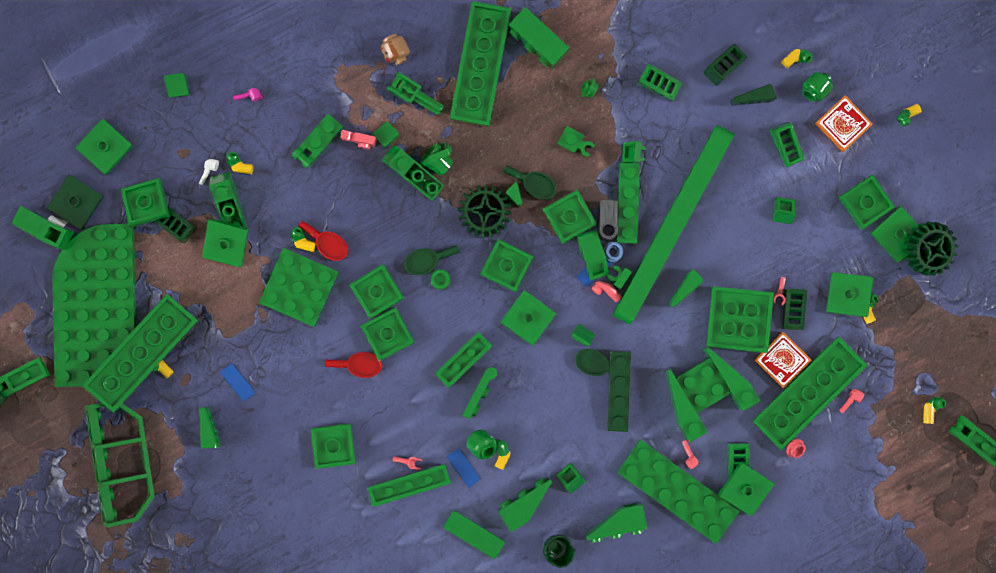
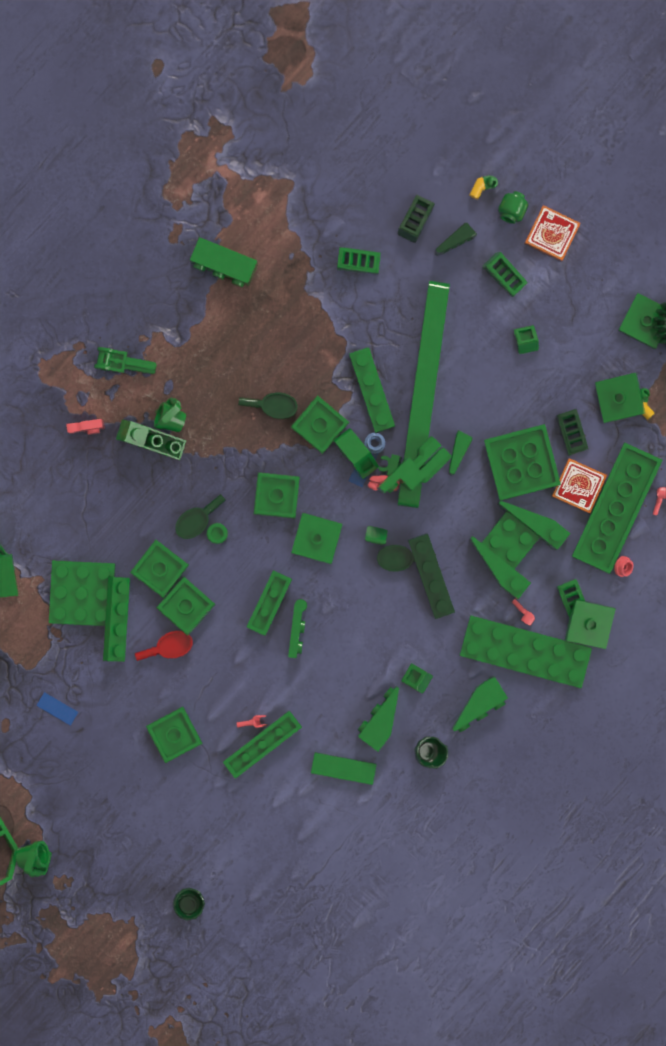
camera: 20 degrees left, 0 degrees up
green slope [200,406,221,449] -> none
green plate [291,114,344,169] -> none
arm [291,227,316,252] -> none
red piece [298,220,349,261] -> none
green slope [372,121,400,149] -> none
medium nougat head [380,34,410,66] -> none
blue sticker [447,448,481,488] -> none
green plate [450,1,511,127] -> none
dark green gear [458,184,512,239] -> none
green head [467,429,497,460] -> none
arm [494,439,510,470] -> none
green slope [506,181,522,208] -> none
green plate [557,126,595,157] -> none
green plate [581,78,598,98] -> none
dark grey piece [599,200,618,242] -> none
green tile [622,141,646,163] -> none
coral hand [773,277,786,305] -> none
green plate [838,174,895,230] -> none
arm [897,104,921,127] -> none
none -> green piece [16,840,52,877]
none -> green plate [103,577,130,662]
none -> green plate [377,436,452,494]

